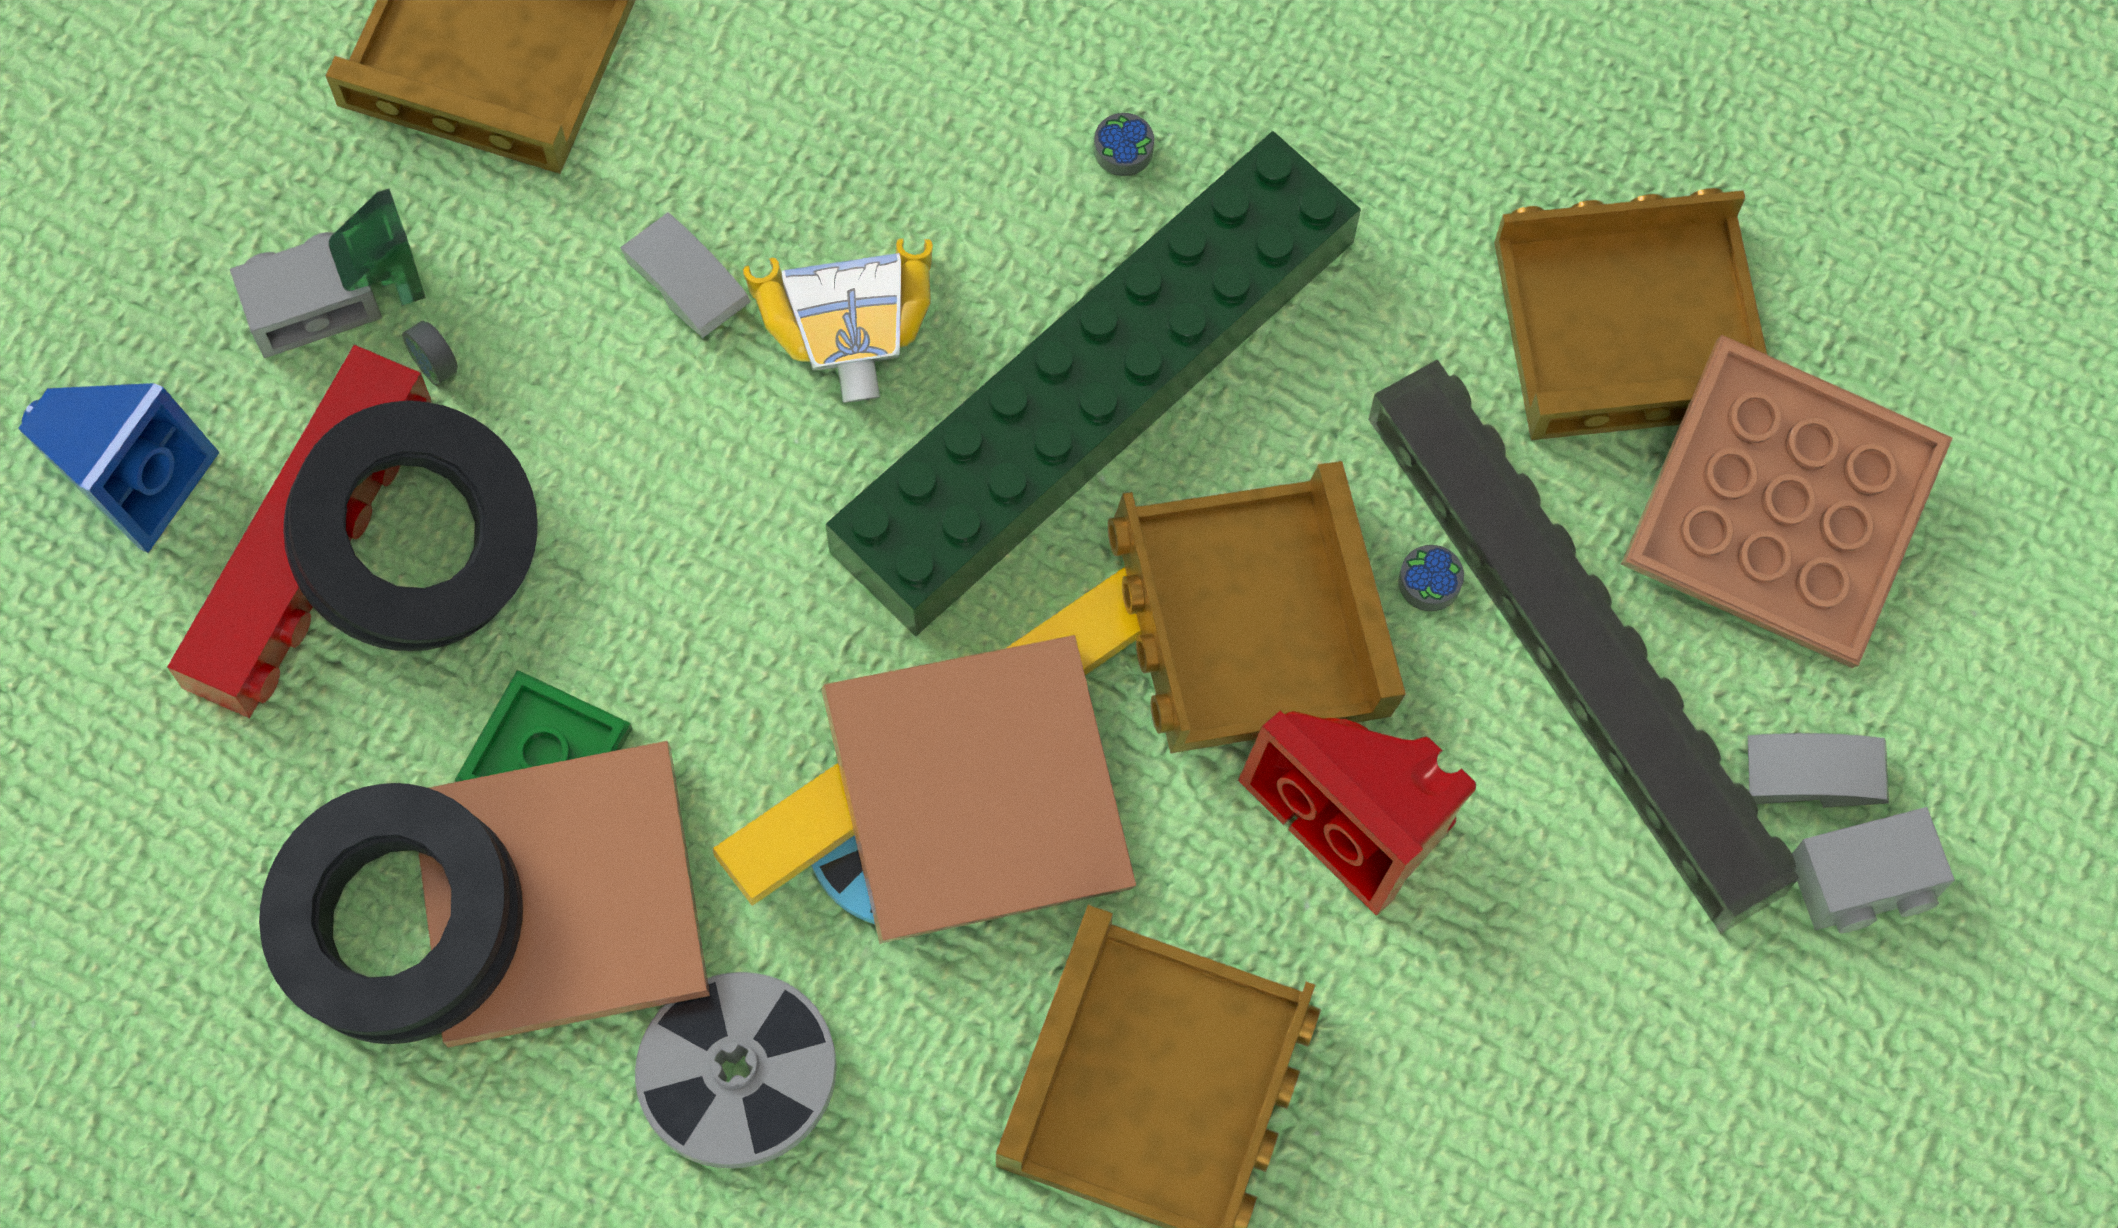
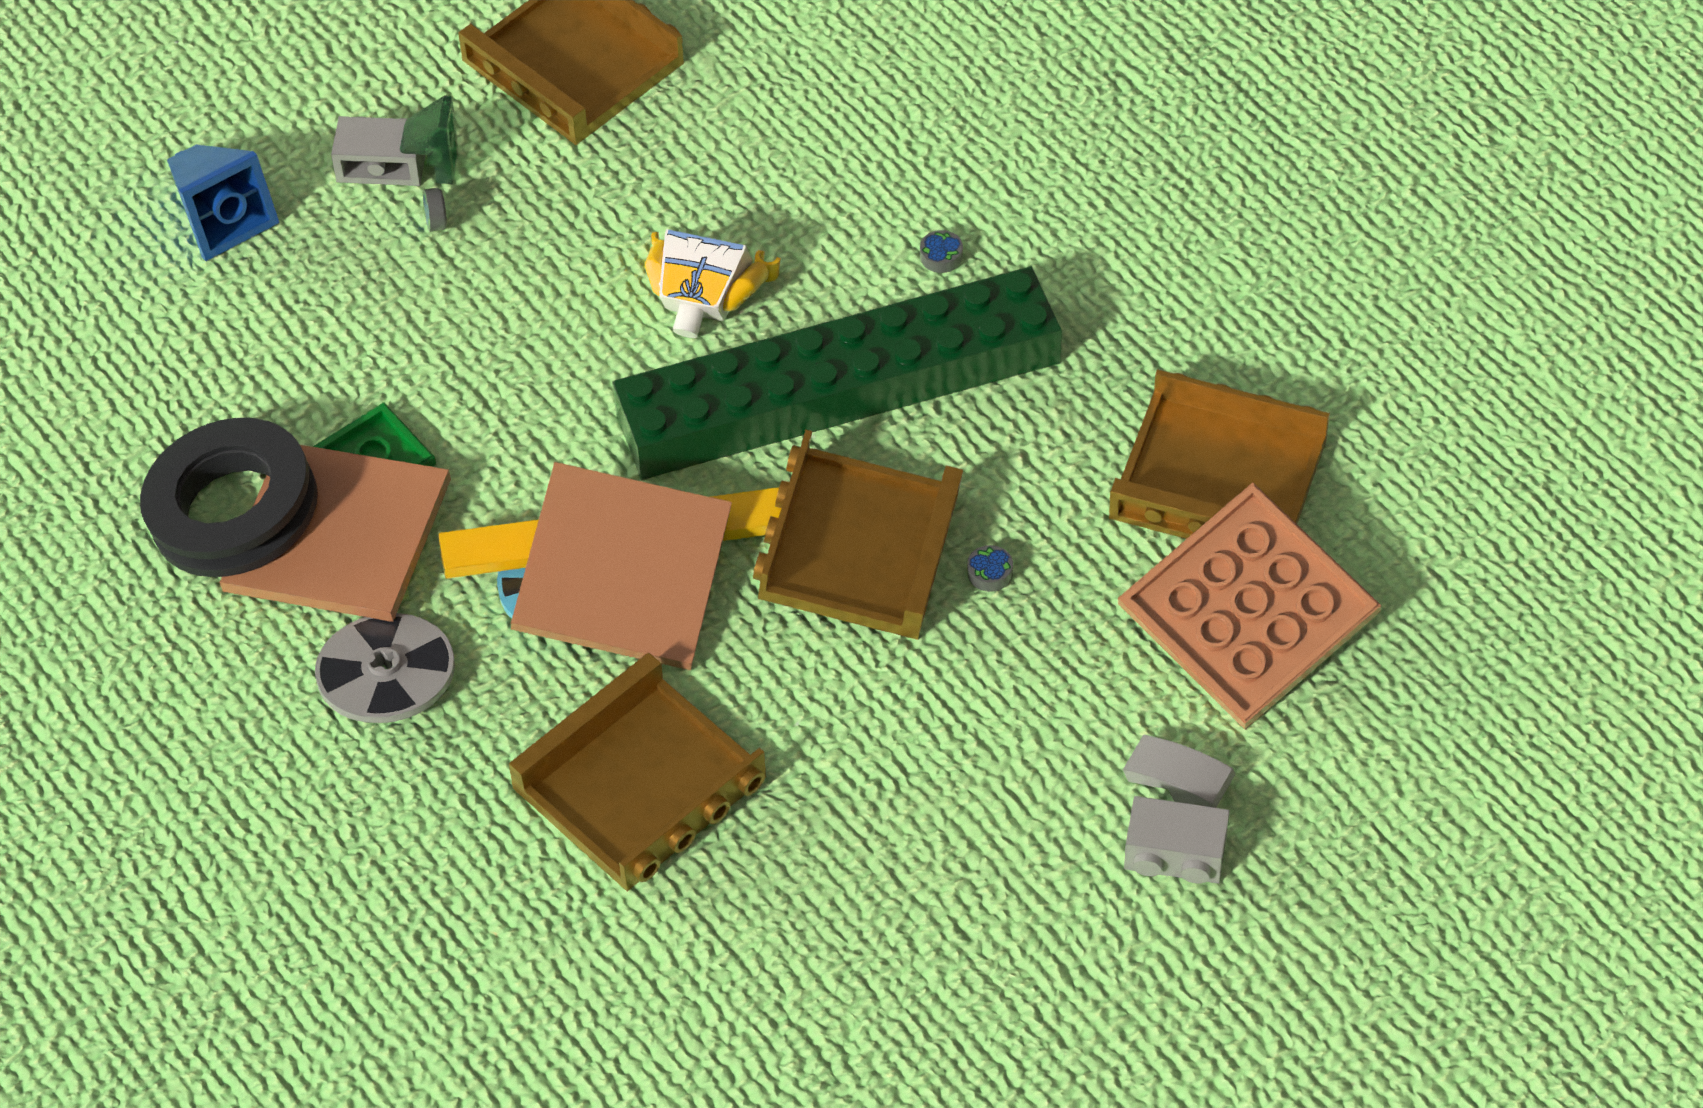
camera: 30 degrees right, 15 degrees down
red brick [167,345,432,718] -> none
black tyre [283,401,538,651] -> none
light grey slope [620,212,751,338] -> none
red piece [1238,710,1477,916] -> none
clear smoke brick [1368,359,1799,934] -> none

